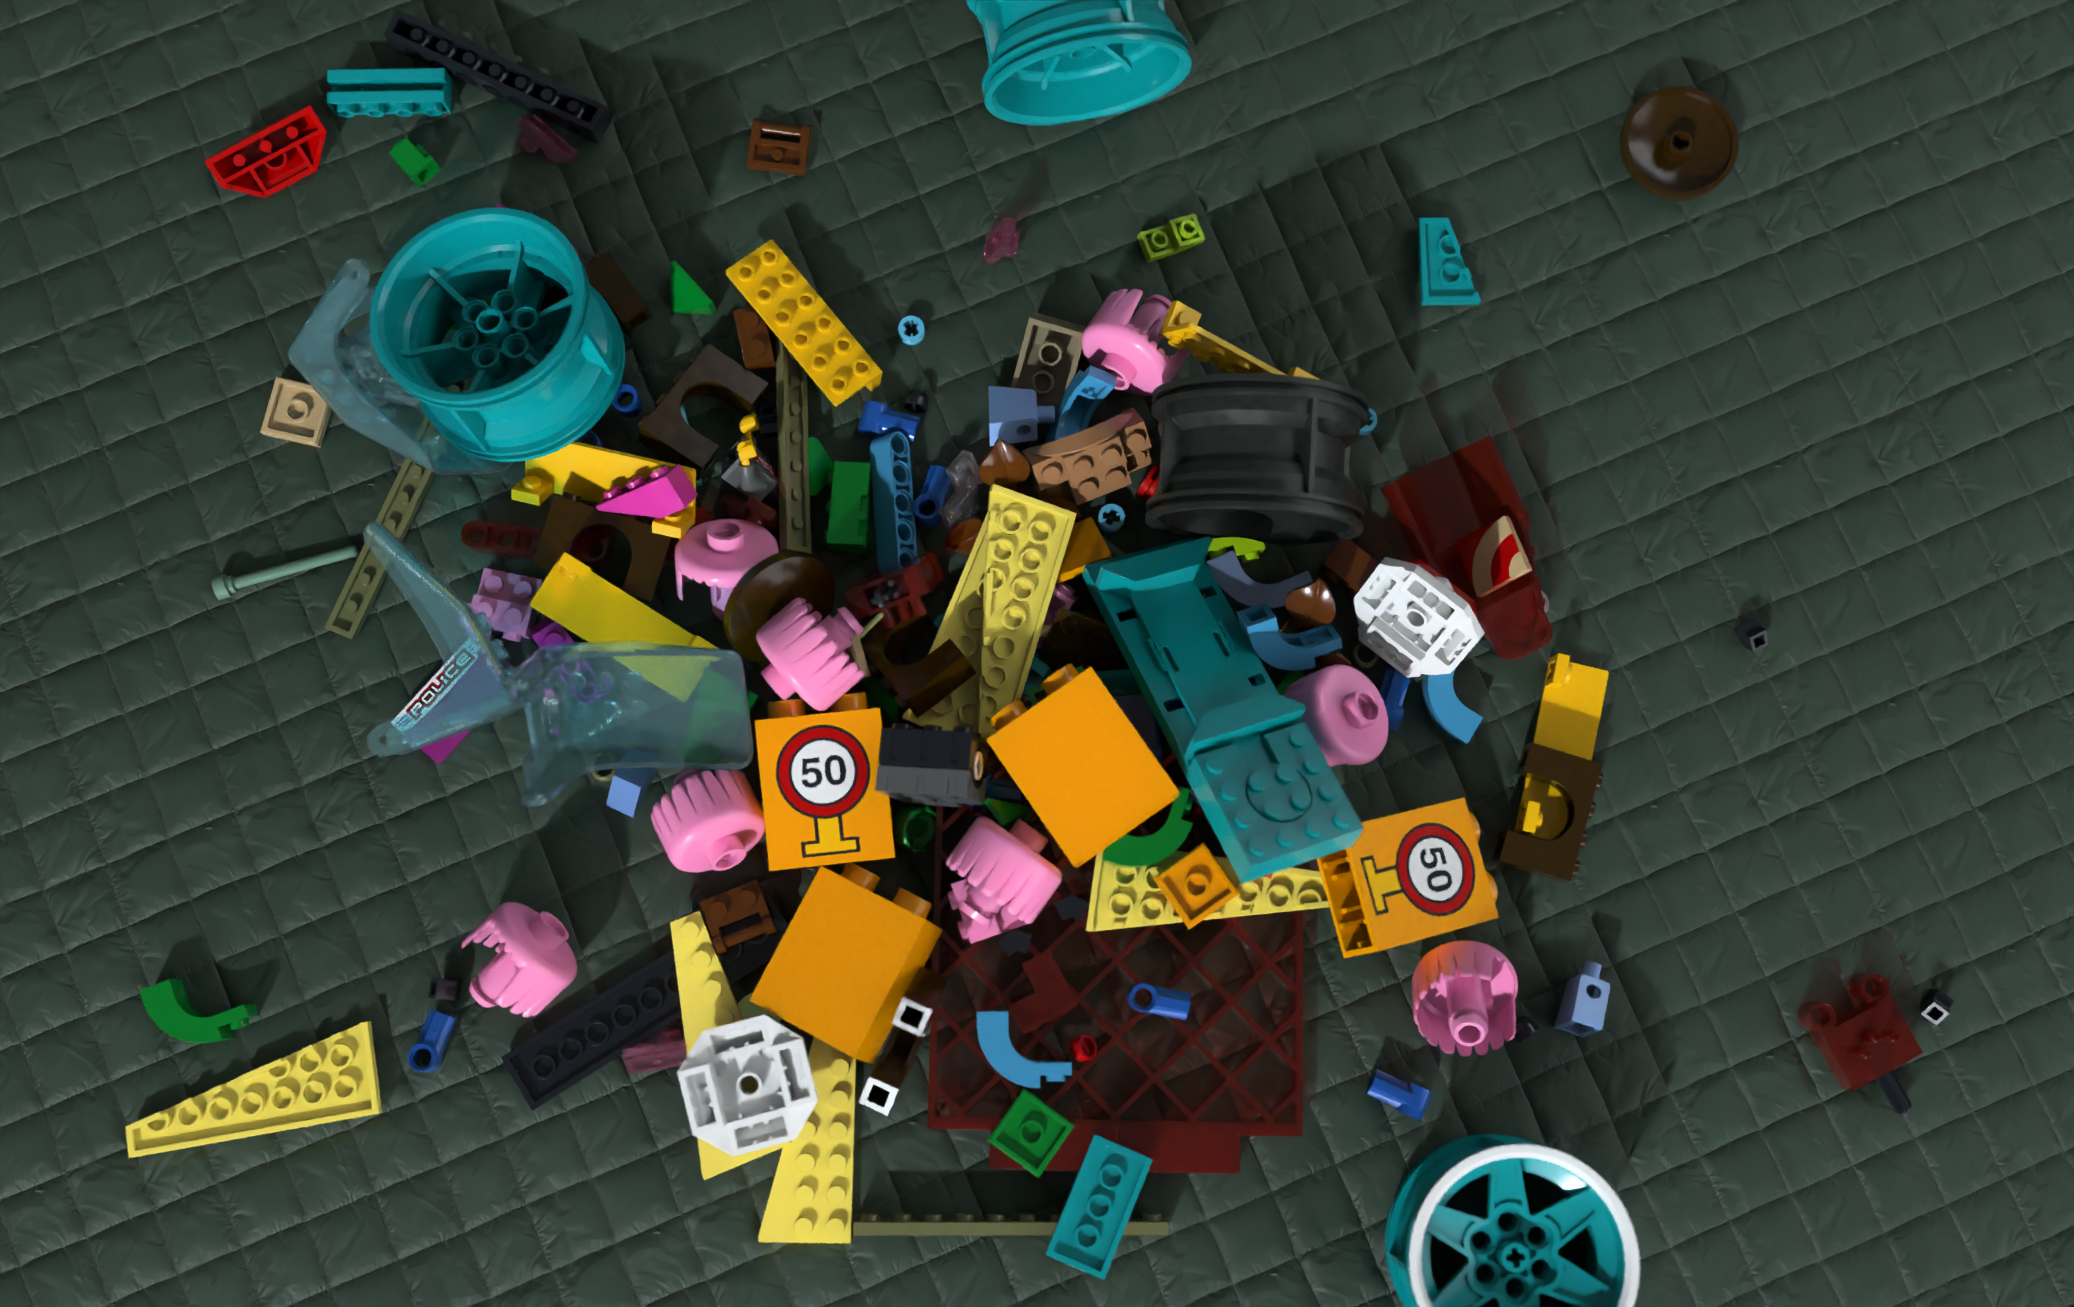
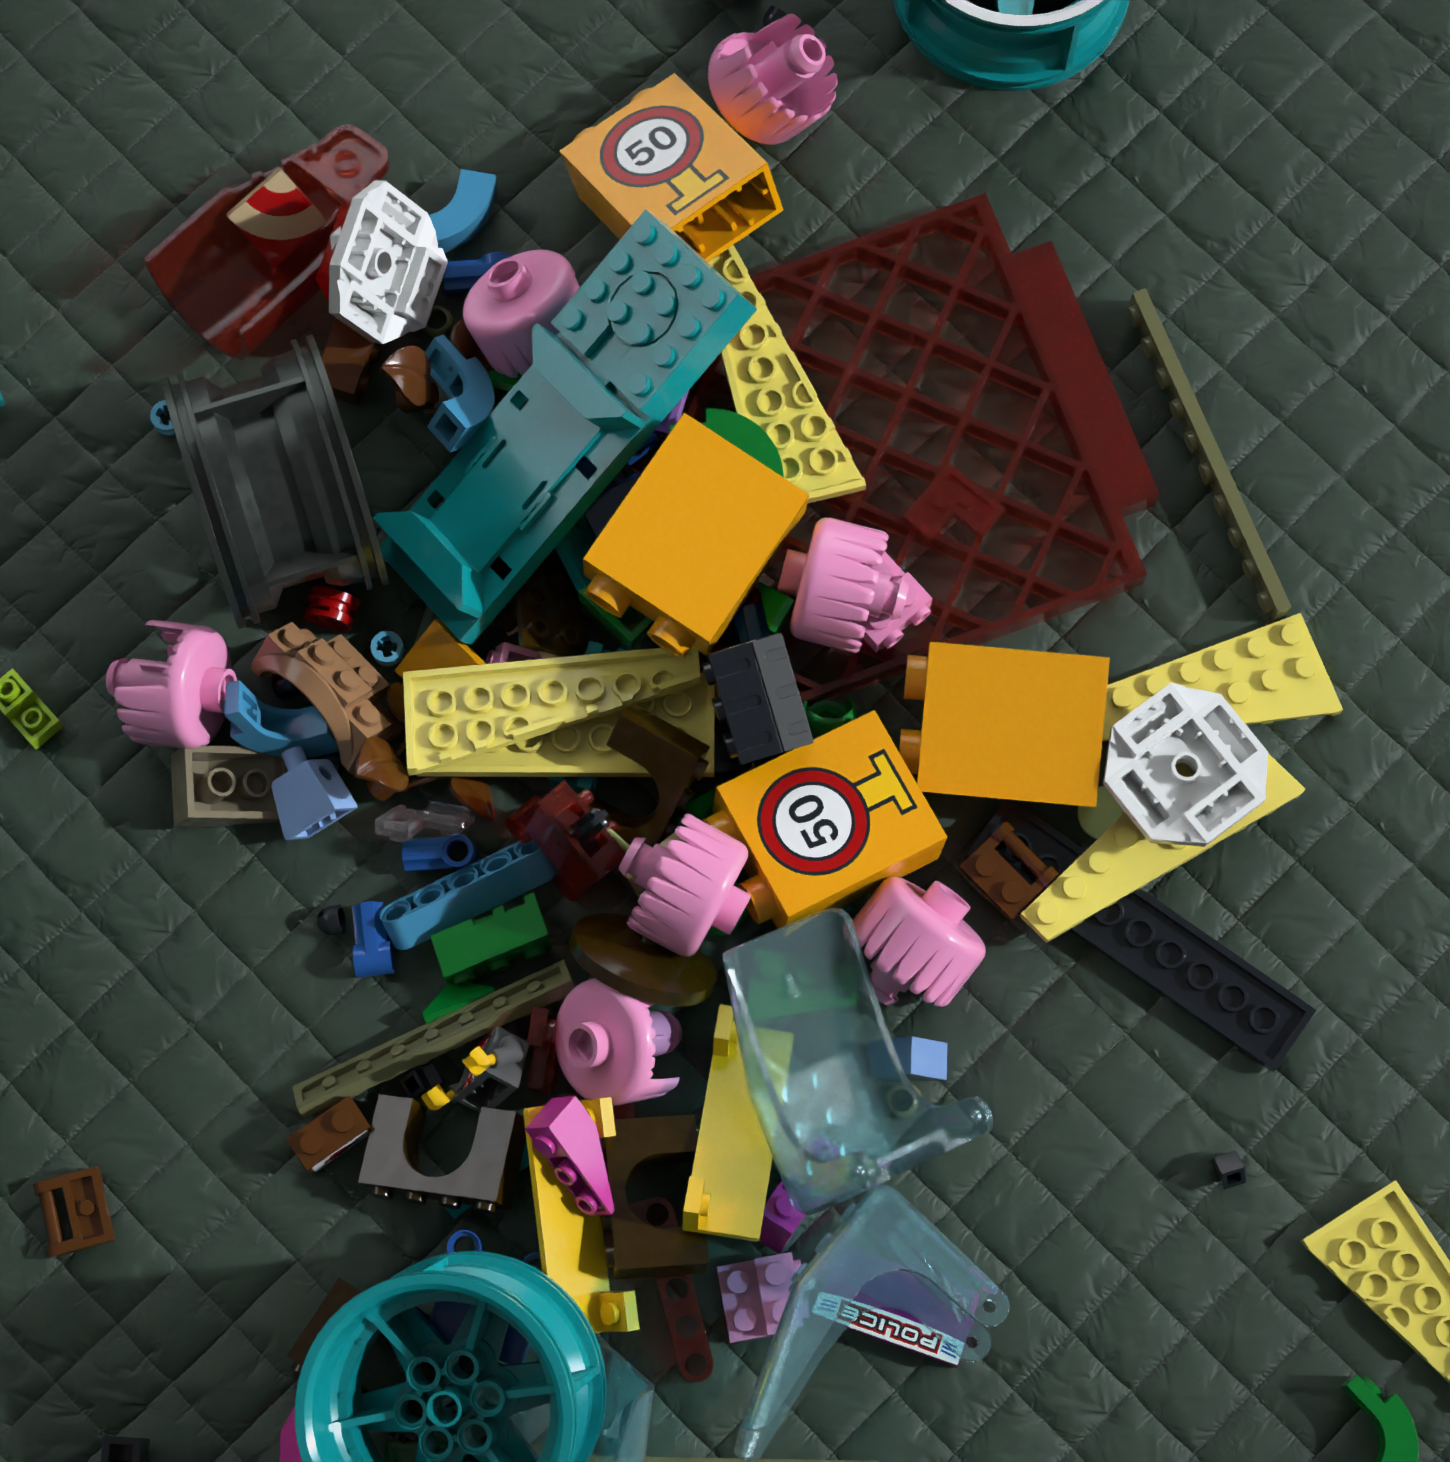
camera: 105 degrees left, 5 degrees down
blue piece [407,1009,457,1072] -> none
bright pink piece [461,902,578,1017] -> none
clear pink hinge [623,1029,687,1074] -> none
green slope [670,259,717,315] -> none
yellow bracket [726,239,882,406] -> none
dark brown arch [859,966,949,1116] -> none
medium azure bush [898,315,925,345] -> none
dark azure arch [977,1011,1072,1088] -> none
clear pink hinge [983,217,1019,264] -> none
green tile [987,1088,1075,1178] -> none
black piece [998,929,1032,957] -> none
teal plate [1045,1134,1153,1280] -> none
black piece [1054,894,1089,921] -> none
red hinge [1069,1034,1097,1061] -> none
blue piece [1127,983,1191,1020] -> none
light orange tile [1152,842,1240,930] -> none
yellow bracket [1159,300,1319,379] -> none
lime slope [1206,537,1265,563] -> none
sand blue arch [1206,550,1313,613] -> none
blue piece [1365,1069,1433,1121] -> none
dark brown arch [1492,742,1603,883] -> none
yellow bracket [1514,653,1609,840] -> none

